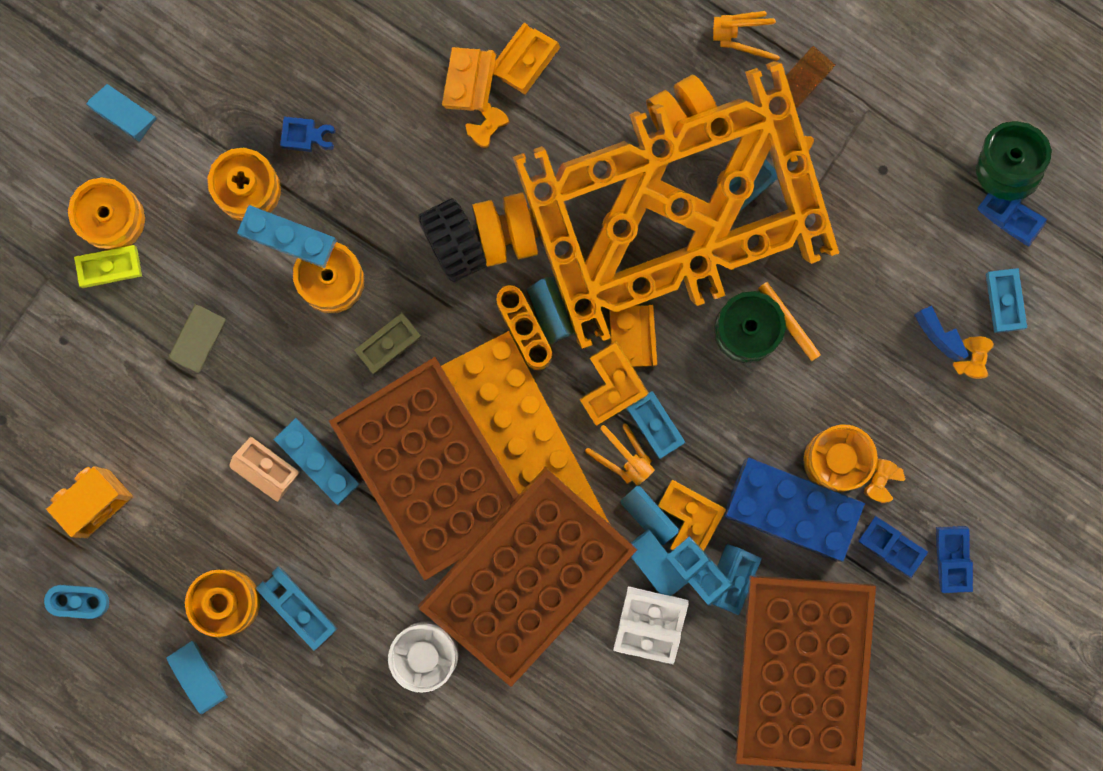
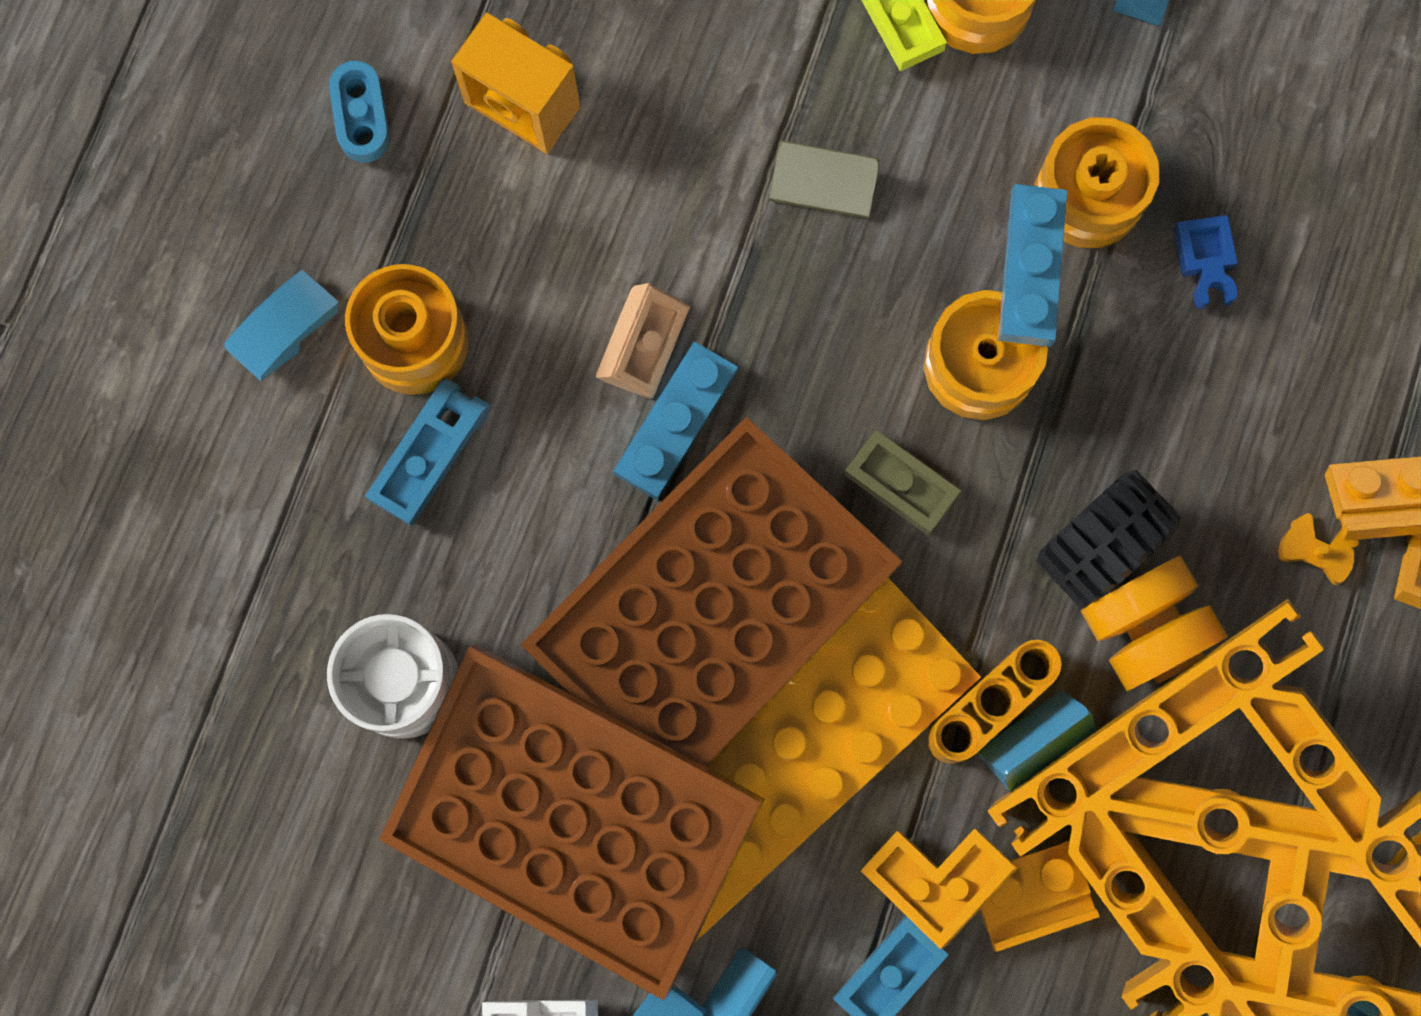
camera: 80 degrees right, 5 degrees down
light orange plant [585,423,655,486] -> none

